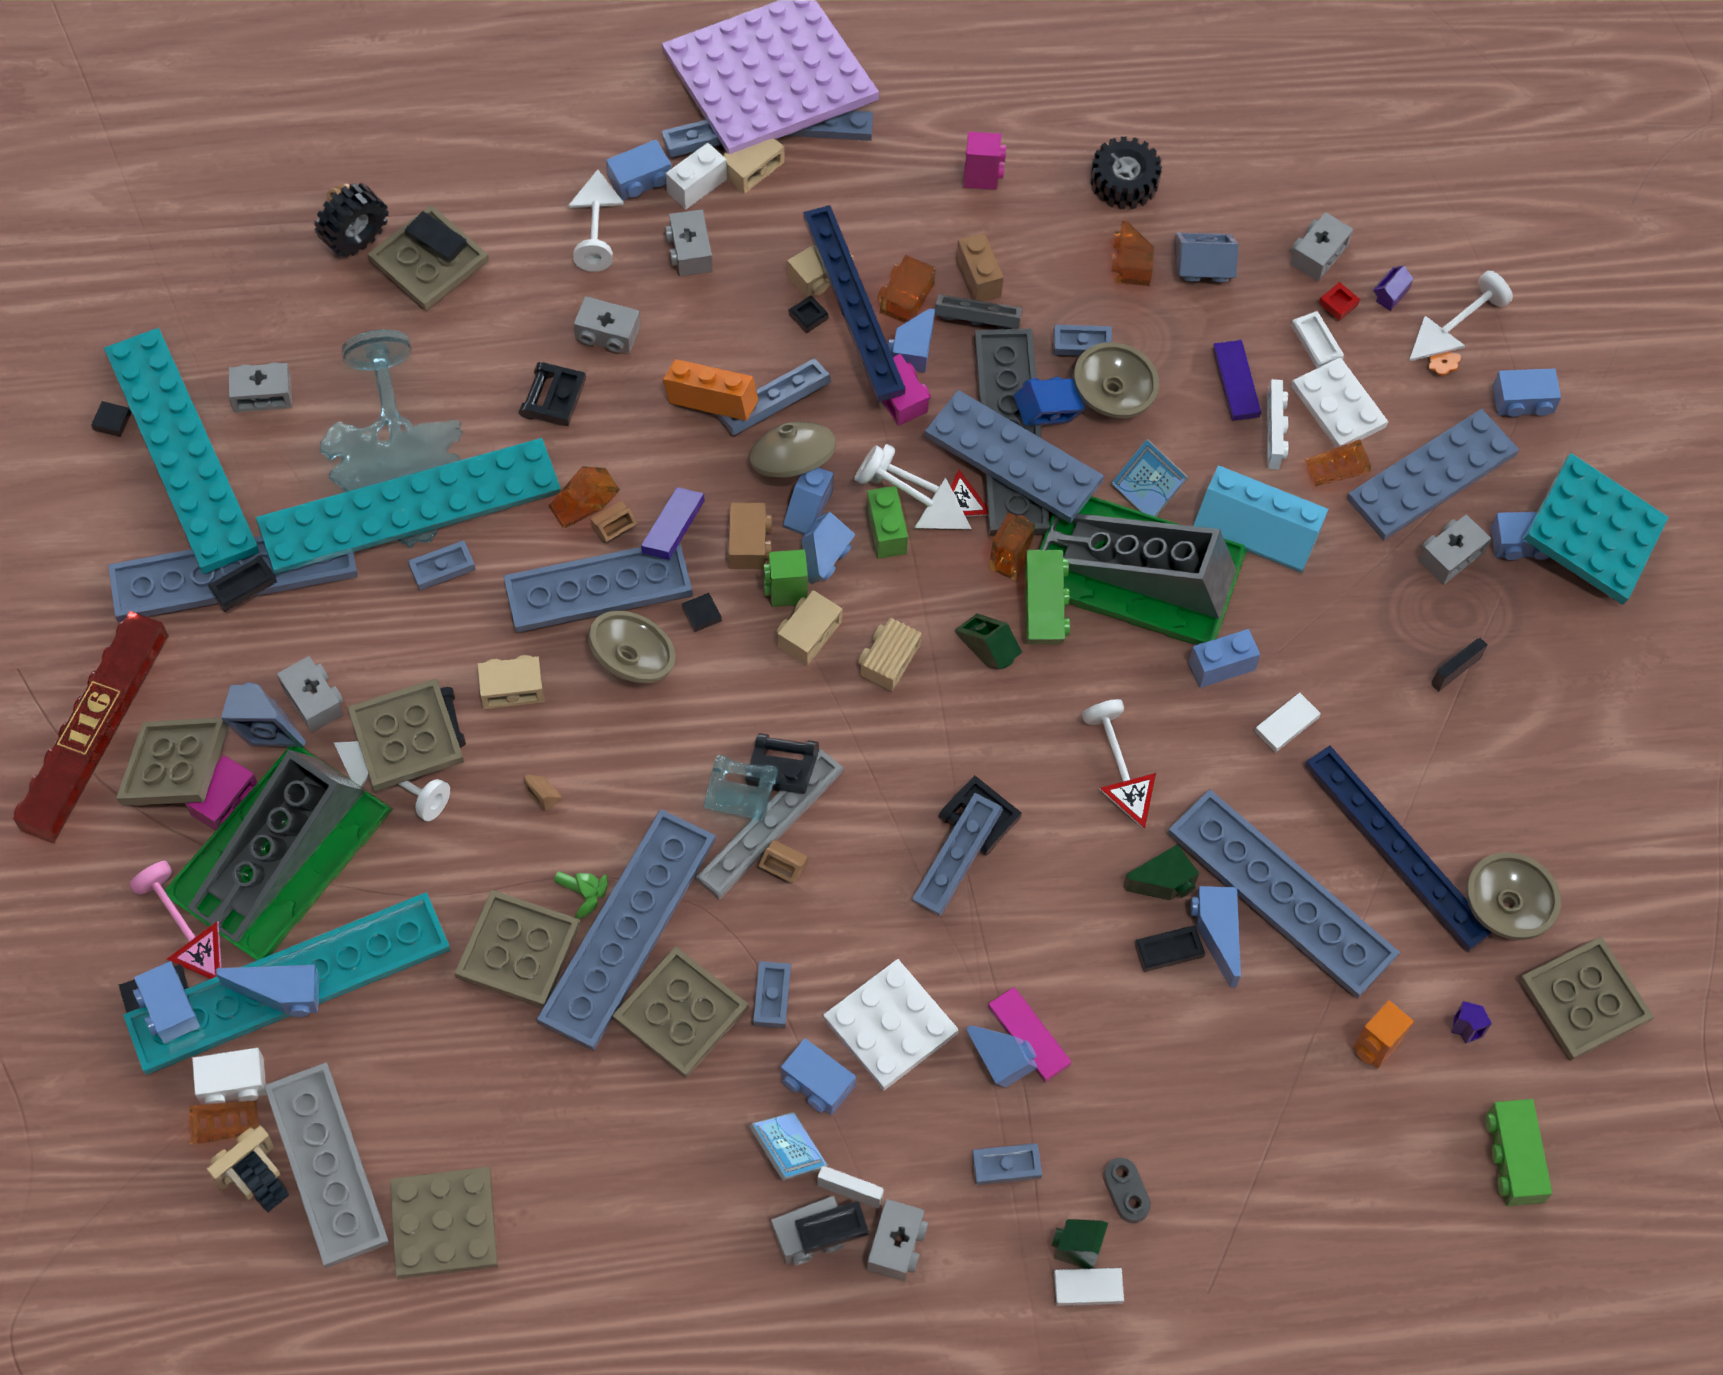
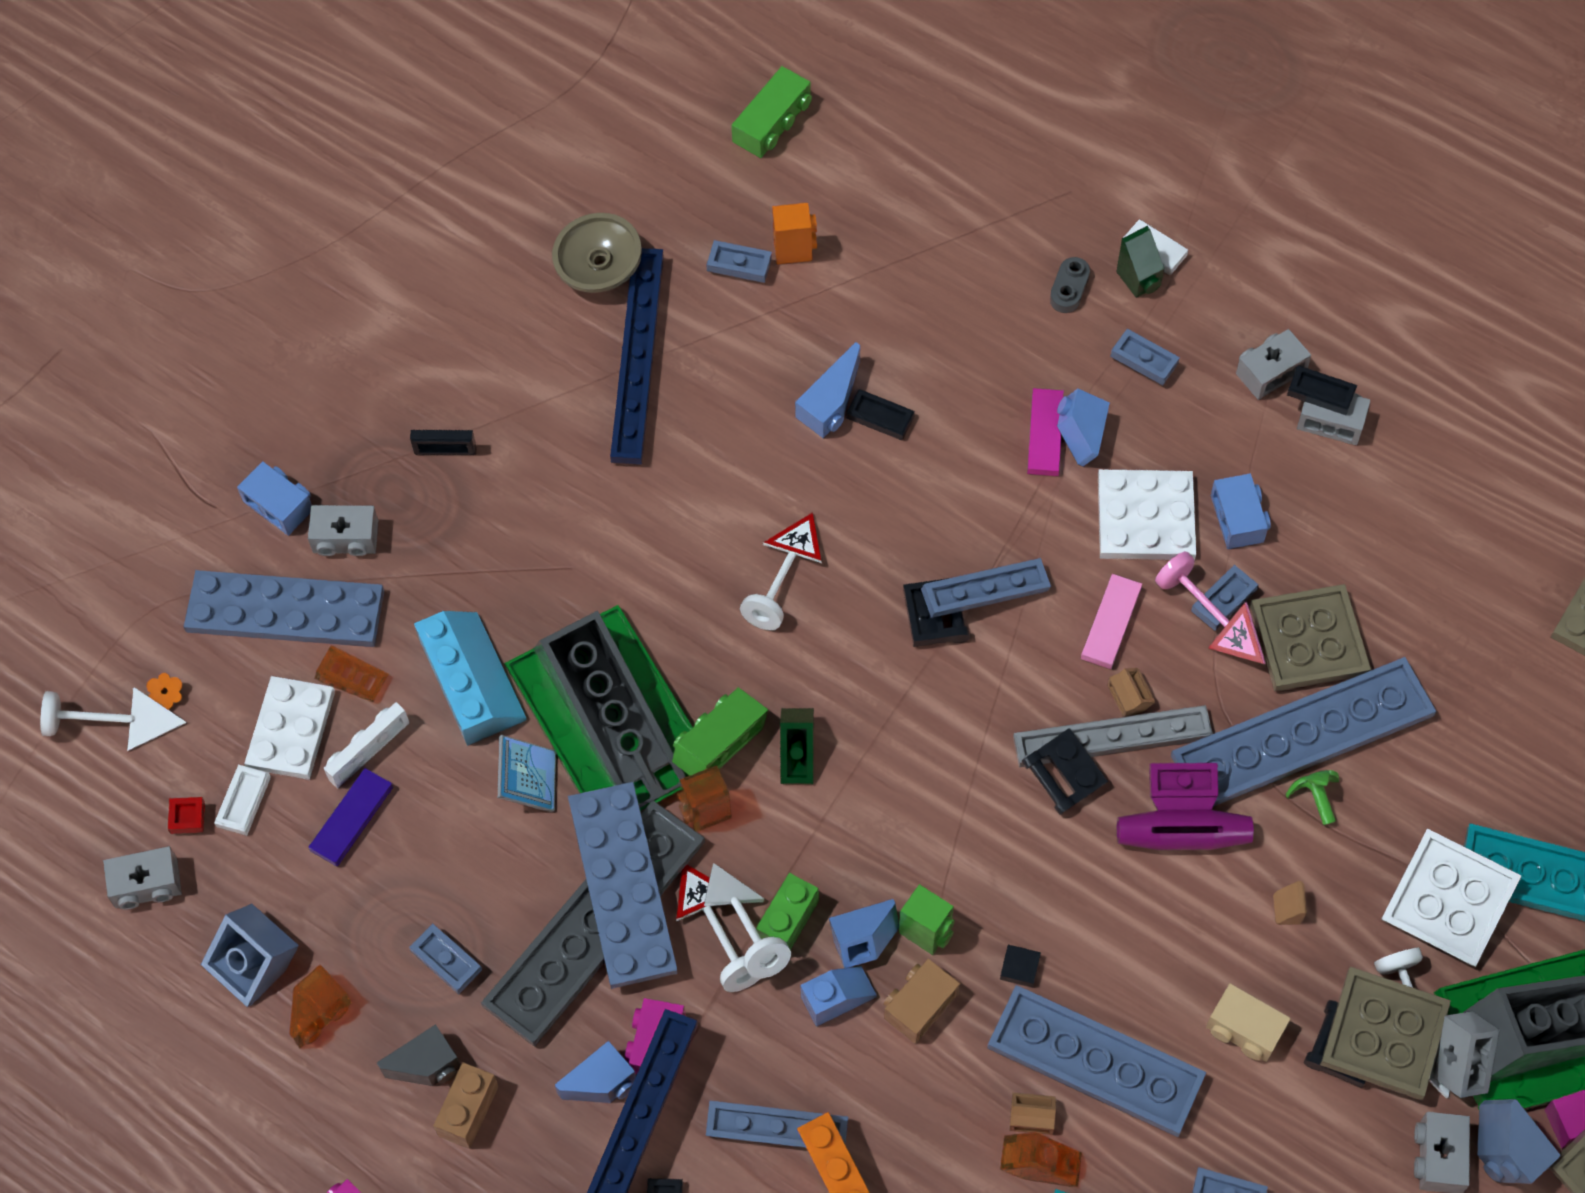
camera: 135 degrees left, 0 degrees up
dark tan plate [455,889,581,1008] -> none
dark tan dish [588,611,676,683] -> none
tile [641,487,705,560] -> none
clear light blue plate [704,755,778,821] -> none
dark tan dish [749,421,836,477] -> none
piece [749,1112,828,1181] -> none
tan brick [777,590,843,666] -> none
white tile [817,1166,884,1209] -> none
tan brick [858,618,922,691] -> none
clear orange brick [877,255,936,323] -> none
dark grey plate [935,294,1023,329] -> none
blue brick [1014,377,1085,426] -> none
dark tan dish [1073,342,1159,418] -> none
black wheel [1090,136,1162,210] -> none
dark green slope [1123,844,1199,900] -> none
sand blue plate [1168,789,1400,999] -> none
medium blue brick [1188,629,1261,688] -> none
white tile [1254,693,1321,753] -> none
piece [1373,265,1413,311] -> none
dark purple piece [1451,1001,1492,1044] -> none
medium blue brick [1492,369,1561,417] -> none
dark tan plate [1519,936,1654,1061] -> none
teal plate [1523,453,1669,605] -> none
none -> dark grey slope [377,1024,461,1086]
none -> sand blue plate [707,240,772,283]
none -> bright pink tile [1081,574,1142,669]
none -> magenta plate [1116,763,1254,850]
none -> bright pink piece [1155,551,1265,664]
none -> white plate [1382,829,1521,967]
none -> light grey brick [1434,1011,1499,1098]

